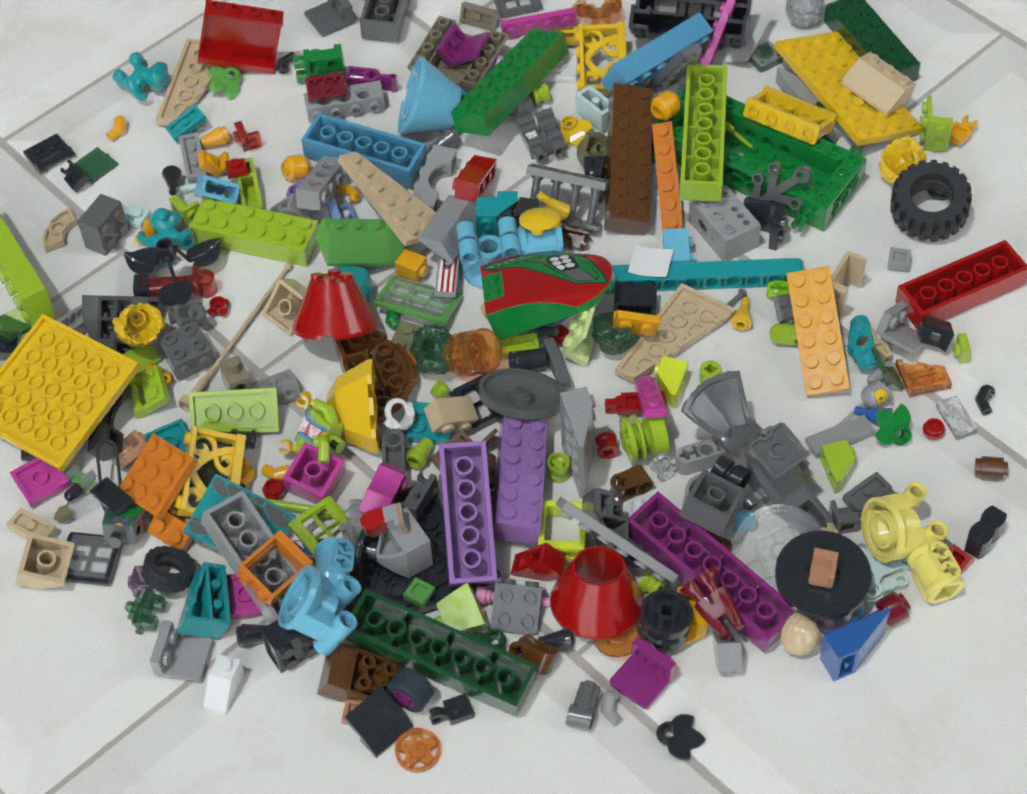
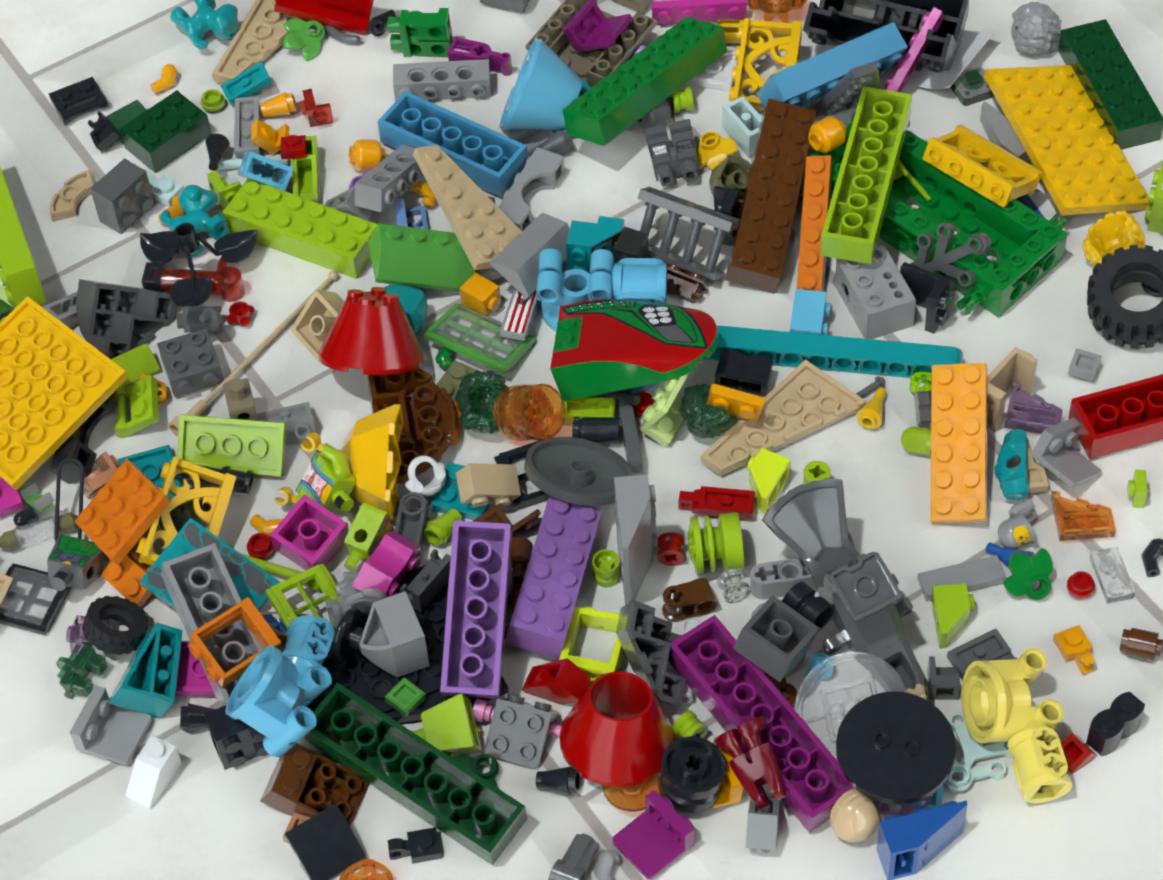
camera: 10 degrees right, 0 degrees up
black tile [89,477,134,517] -> none
yellow hair [113,302,165,347] -> none
light orange arm [240,458,255,489] -> none
dark red bracket [305,71,347,102] -> none
lime arm [313,434,330,463] -> none
leg [360,503,408,538] -> none
black wheel [386,667,434,712] -> none
lime hinge [430,380,449,399] -> none
red brick [452,155,497,202] -> none
reddish brown piece [508,635,557,675] -> none
yellow dish [519,207,561,235] -> none
yellow cone [537,191,570,221] -> none
light grey plate [555,496,678,583] -> none
white sticker [628,245,674,277] -> none
dark pink plate [634,375,667,418] -> none
nougat panel [808,548,839,588] -> none
tan slope [840,52,916,116] -> none
clear green piece [871,347,905,391] -> none
dark red head [875,591,911,627] -> none
black window [917,316,954,352] -> none
none -> dark green brick [120,90,212,173]
none -> lime plate [201,89,225,112]
none -> dark grey piece [322,24,363,45]
none -> lime torso [344,502,394,573]
none -> clear purple wing [1004,382,1063,434]
none -> light orange plate [1053,625,1095,675]

